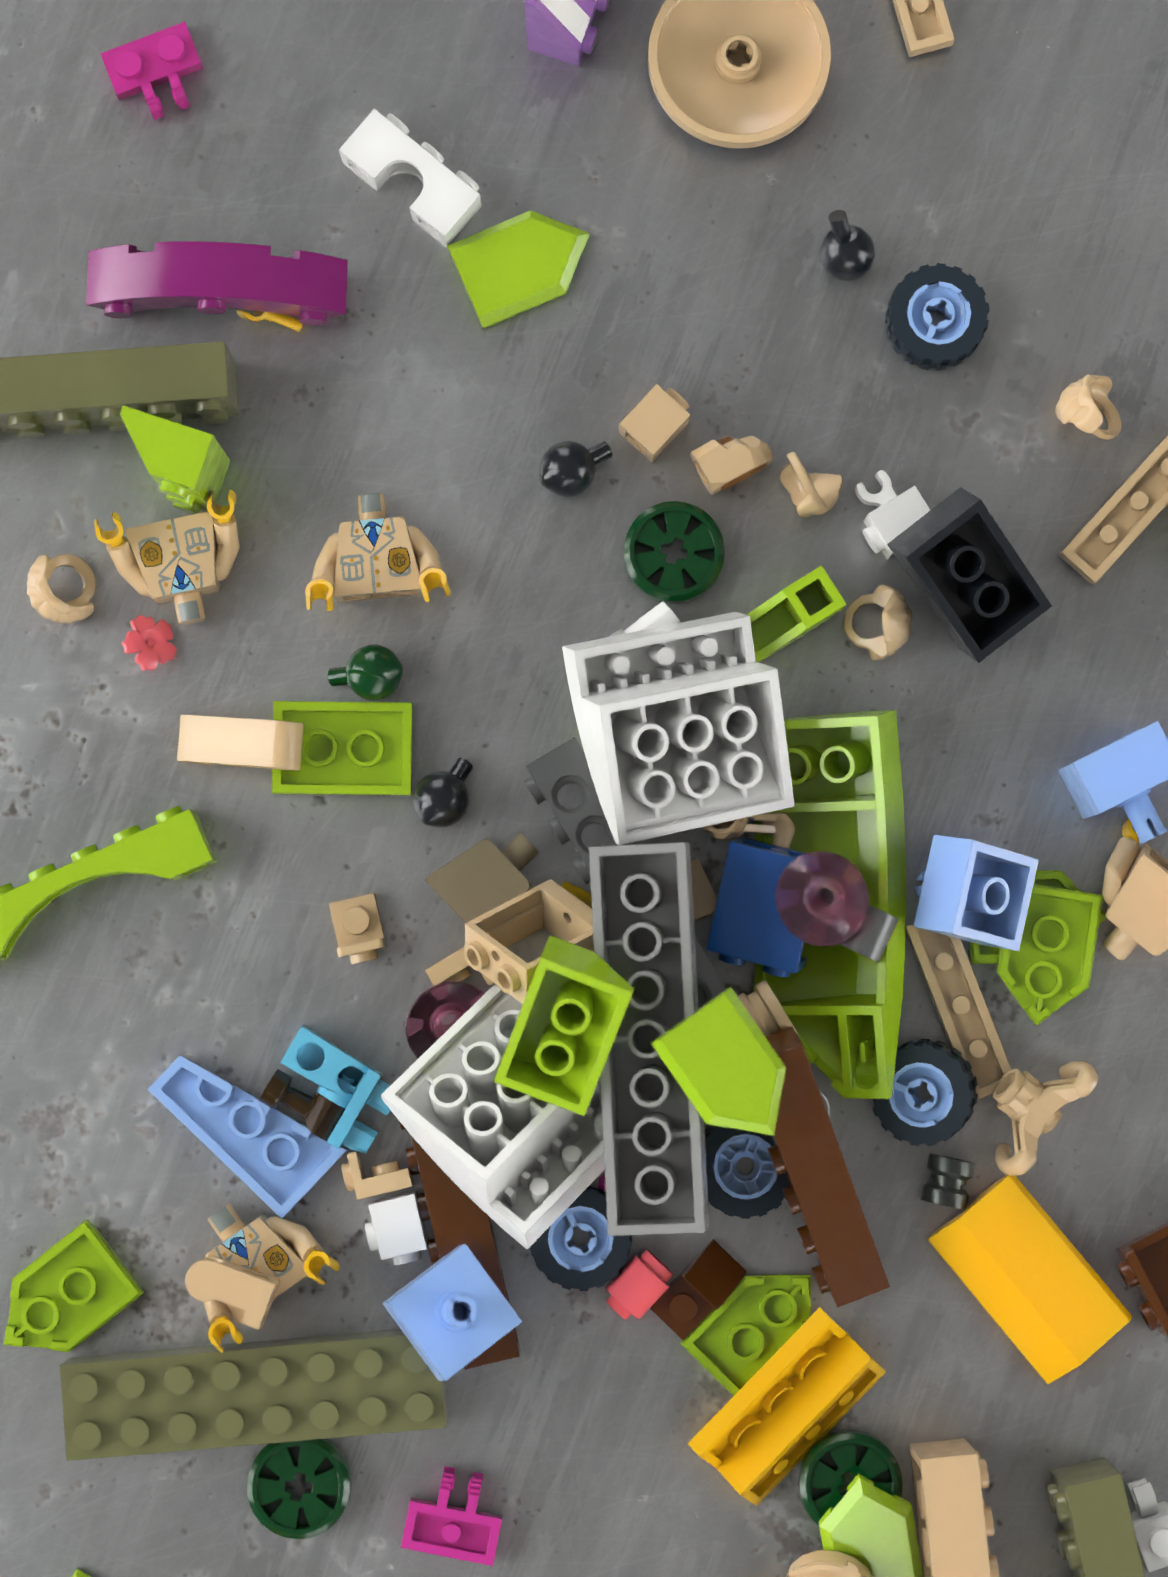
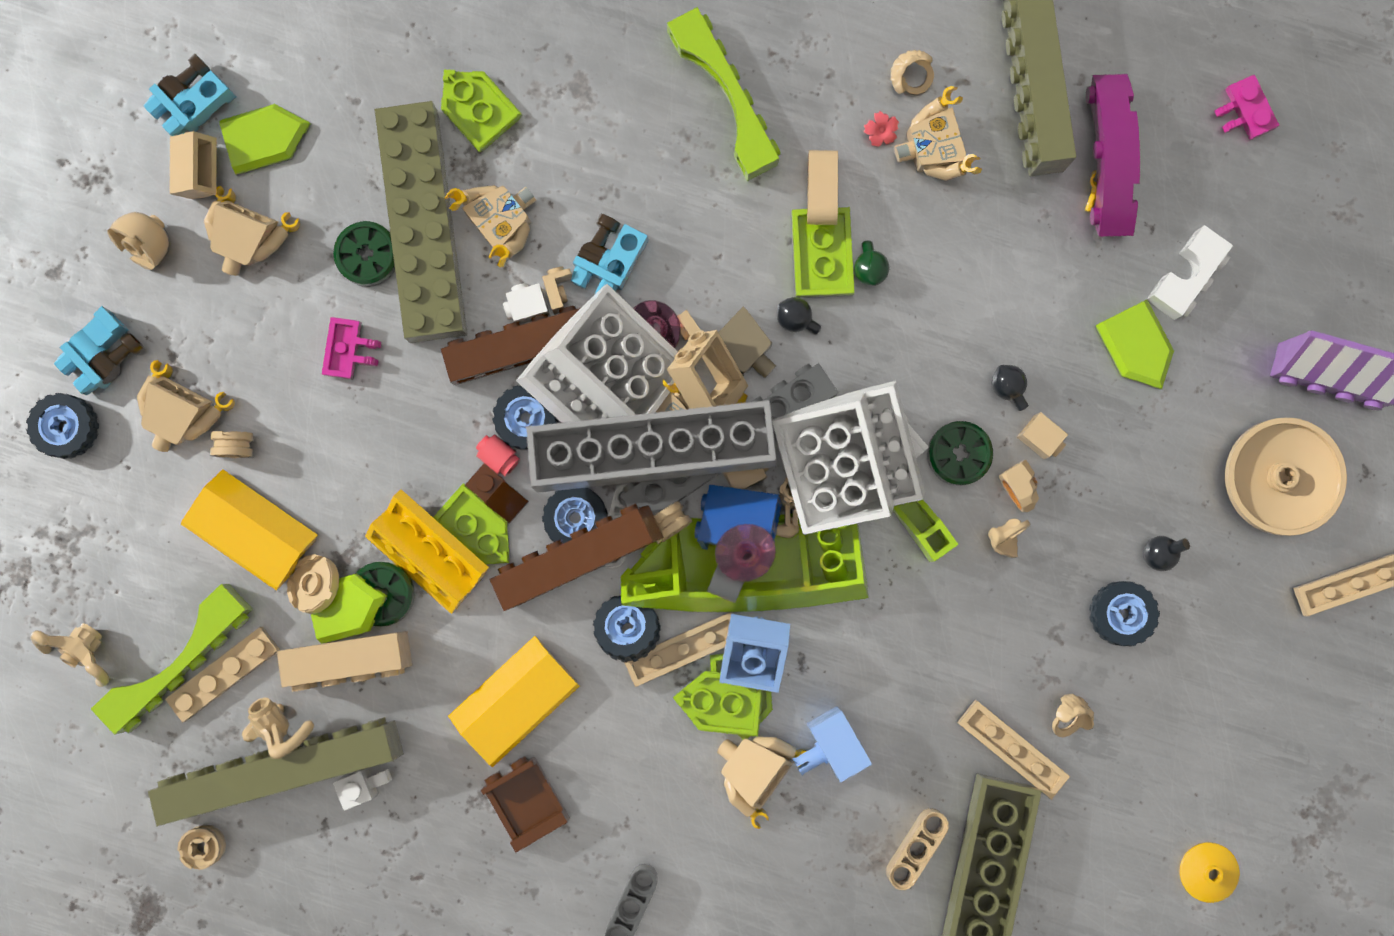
camera: 90 degrees right, 0 degrees up
lime slope [120,405,231,514] -> none
light blue wing [147,1055,348,1219] -> none
tan leg [185,1256,280,1330] -> none
tan torso [305,493,451,611] -> none
tan bracket [329,893,387,964] -> none
light blue brick [382,1244,522,1381] -> none
lime slope [494,935,634,1116] -> none
lime tile [651,987,786,1136] -> none
tan piece [844,584,912,661] -> none
white brick [855,470,930,560] -> none
black brick [887,487,1052,663] -> none
pearl dark grey wheel [921,1154,976,1209] -> none
tan piece [992,1061,1098,1176] -> none

